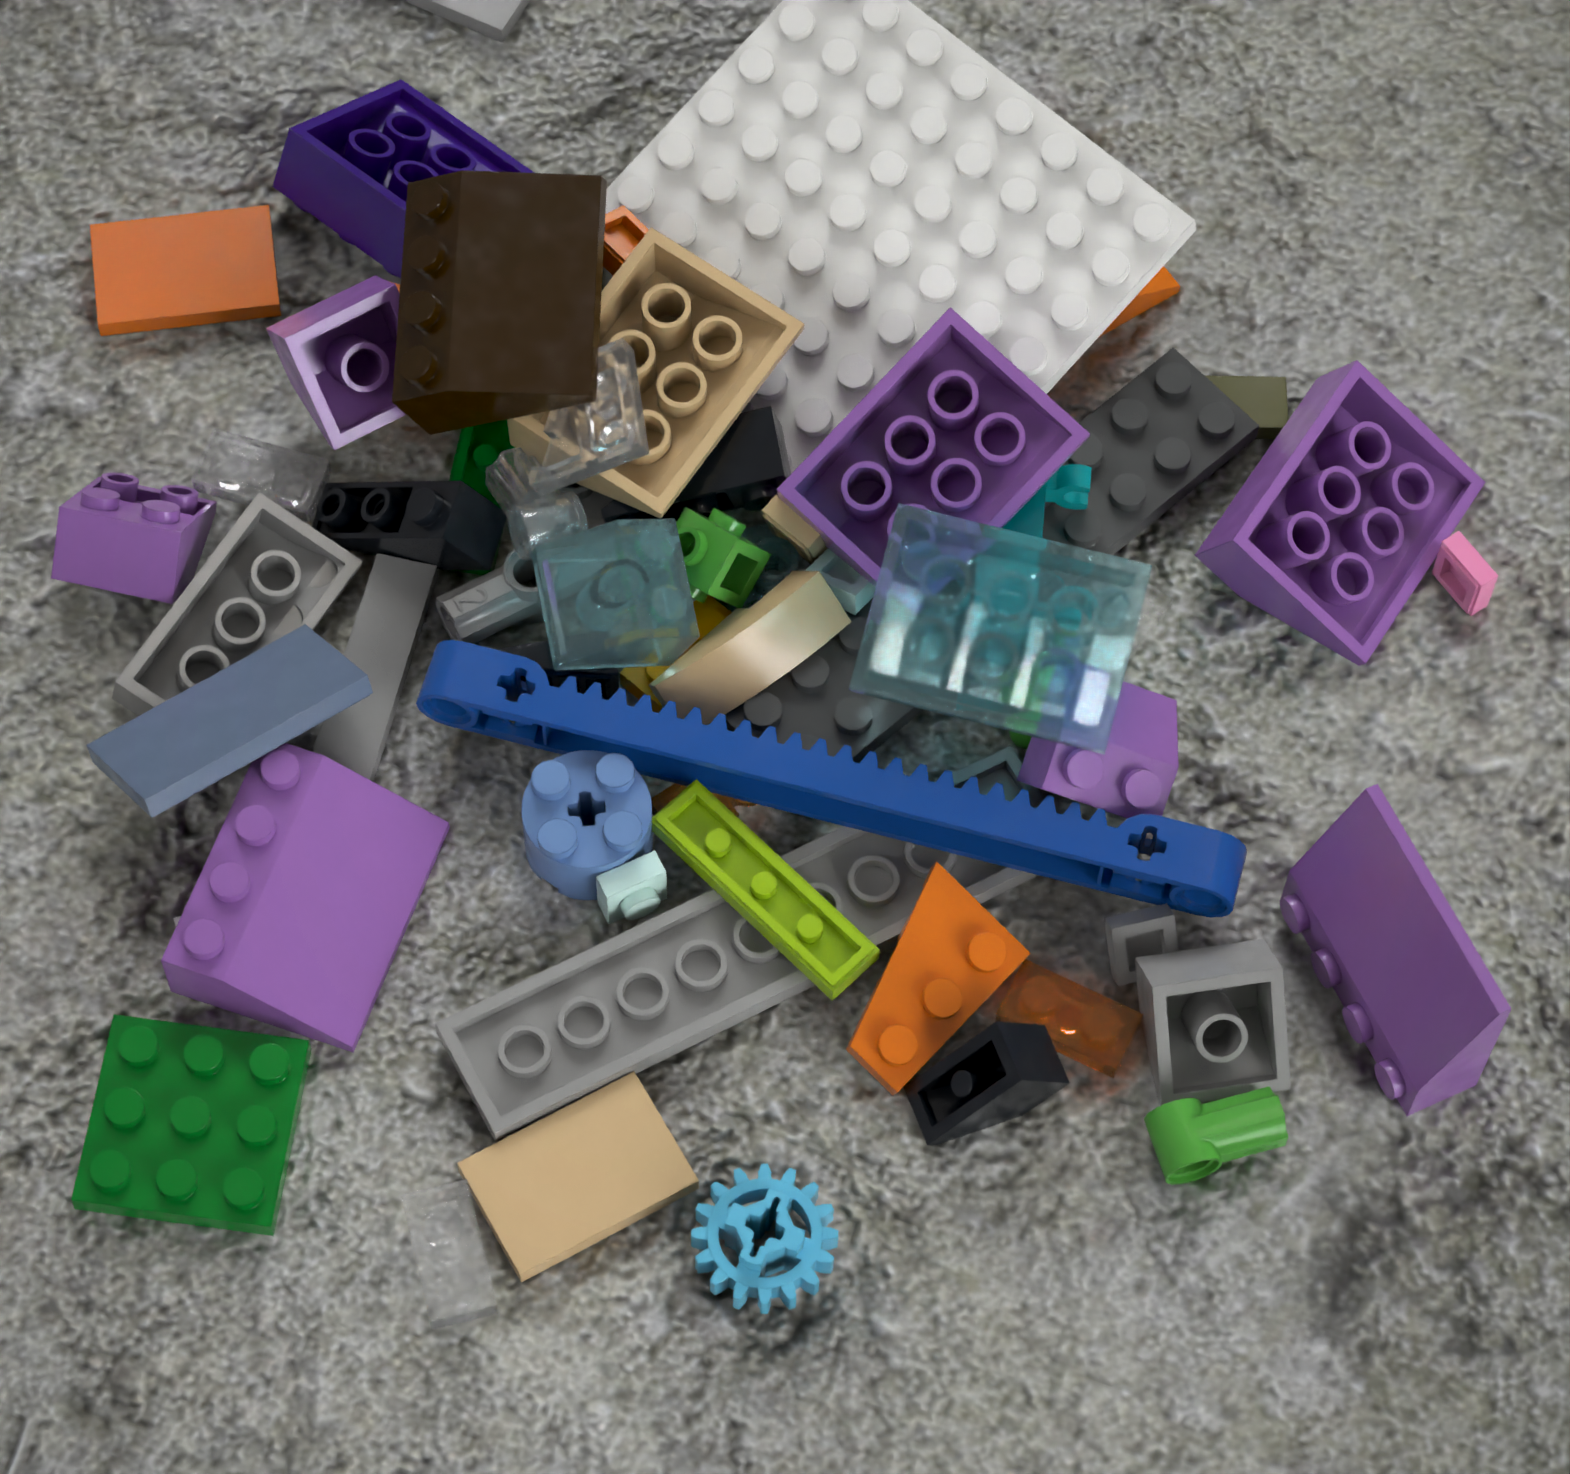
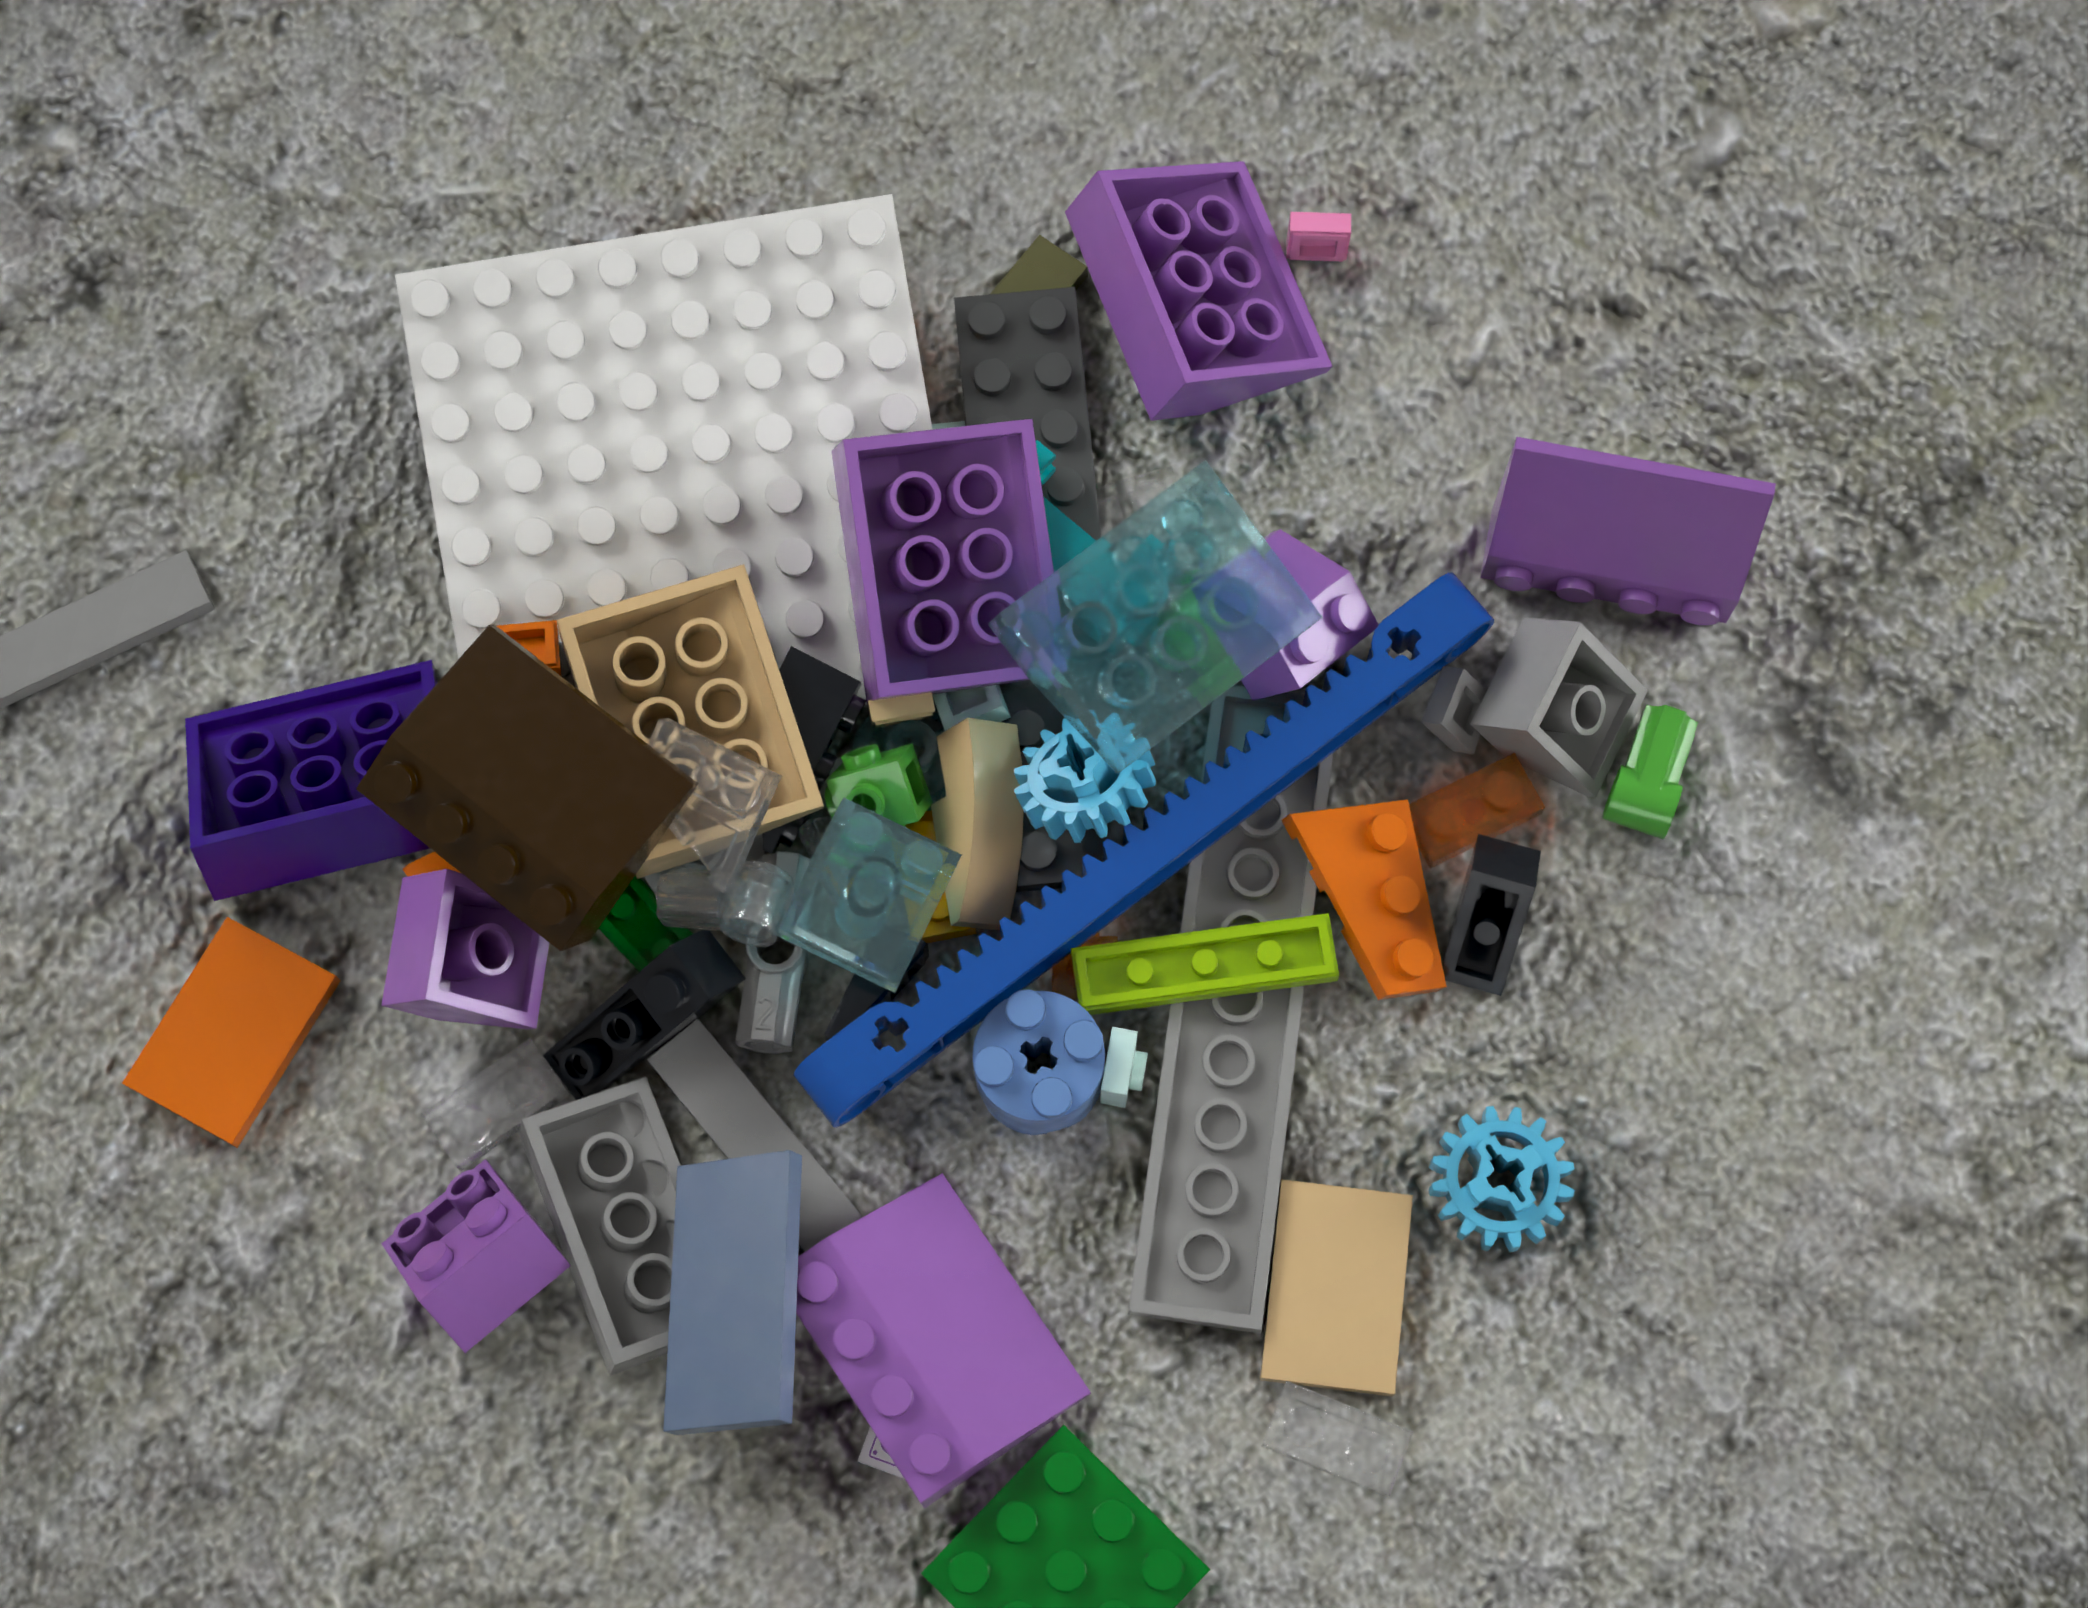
camera: 50 degrees left, 10 degrees up
none -> medium azure gear [1014,712,1156,843]

